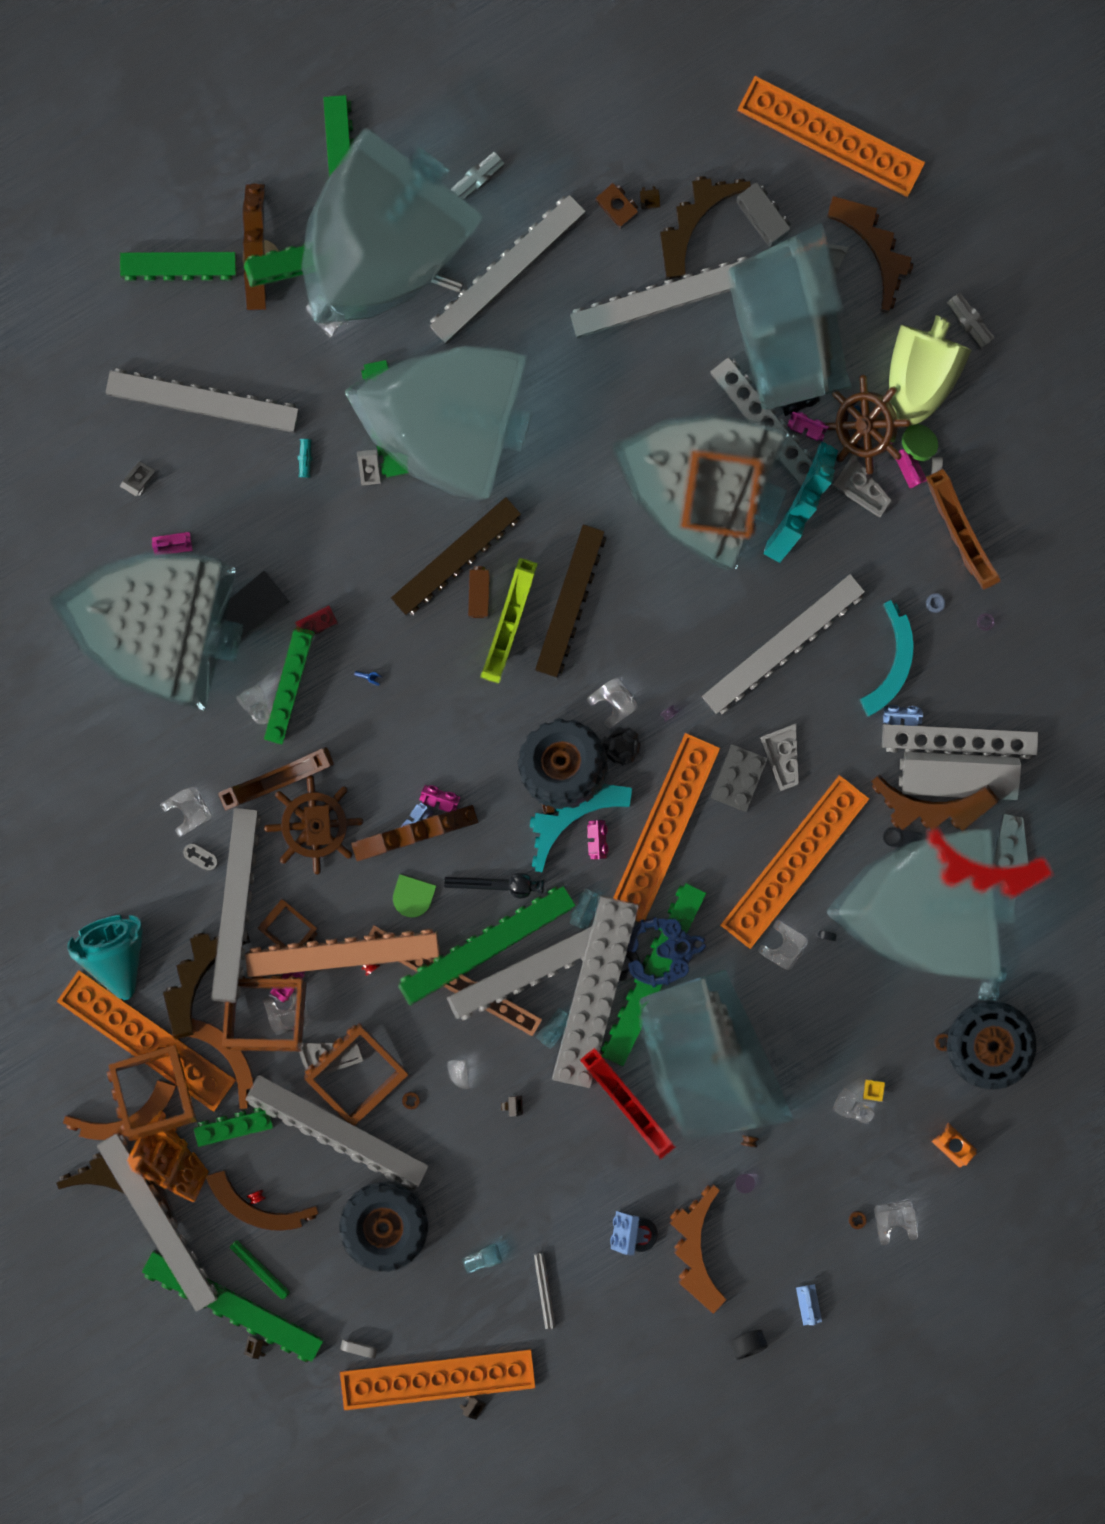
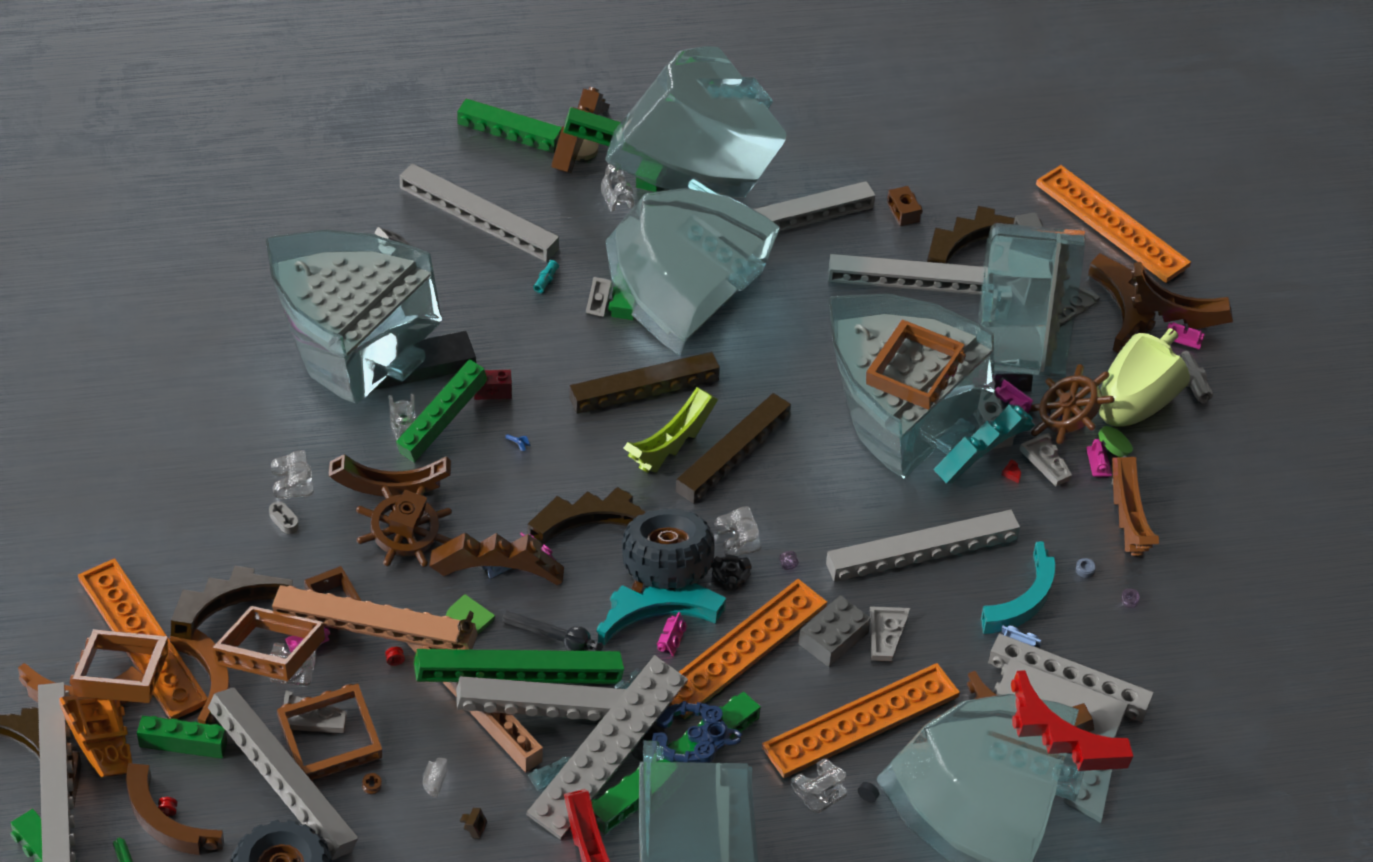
camera: 20 degrees right, 40 degrees down
teal cone [67,915,143,1000] -> none
light grey brick [212,808,261,1003] -> none
light grey piece [451,152,505,202] -> none
reddish brown window [468,566,489,618] -> none
dark brown tile [640,186,660,209] -> none
none -> dark brown piece [455,611,474,644]
none -> dark brown arch [527,487,645,546]
none -> red tile [1002,459,1021,483]
none -> reddish brown arch [1131,262,1233,329]
none -> dark pink hinge [1166,322,1204,349]

